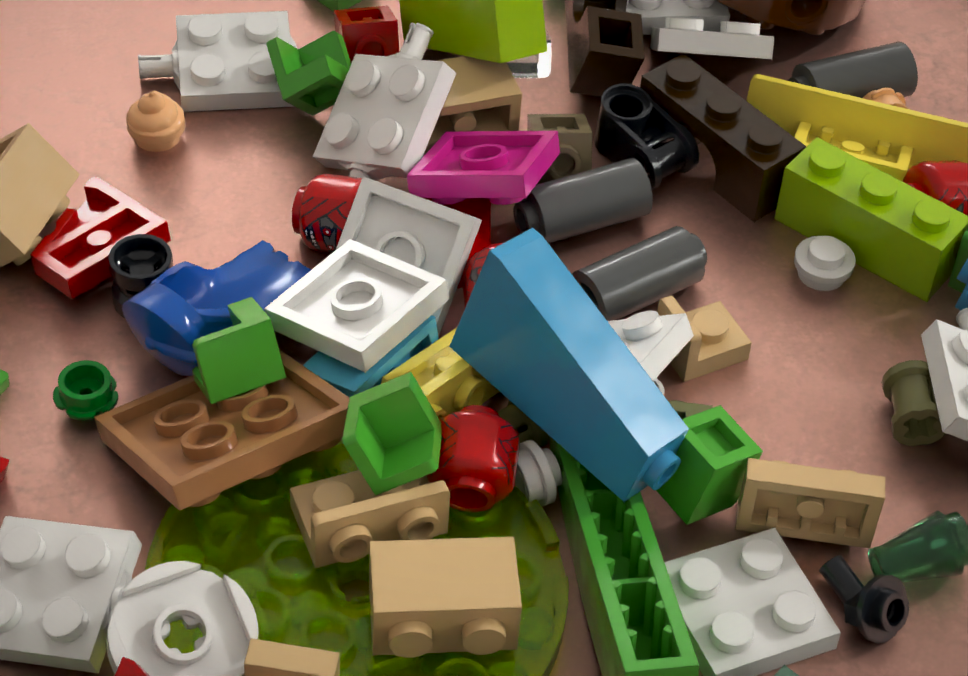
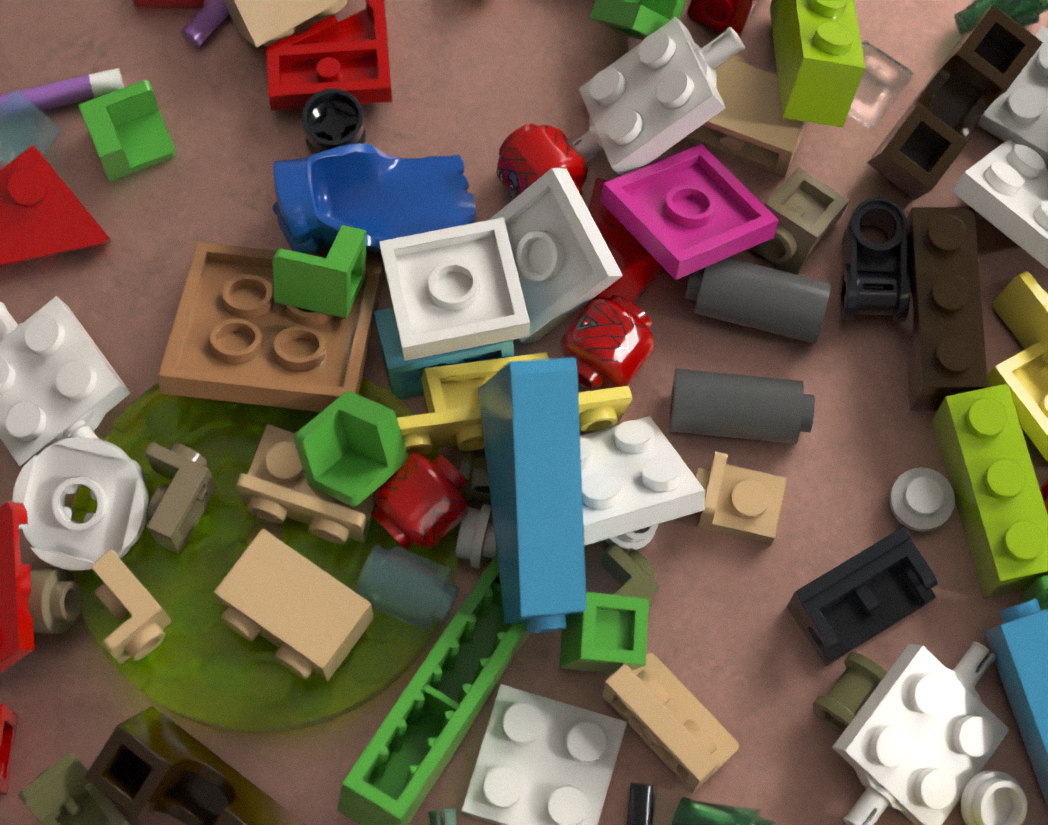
camera: 40 degrees right, 25 degrees up
green plate [53,360,119,421] -> none
none -> dark tan bracket [145,442,217,555]
none -> clear light blue brick [356,545,460,631]
none -> black hinge [787,526,938,666]

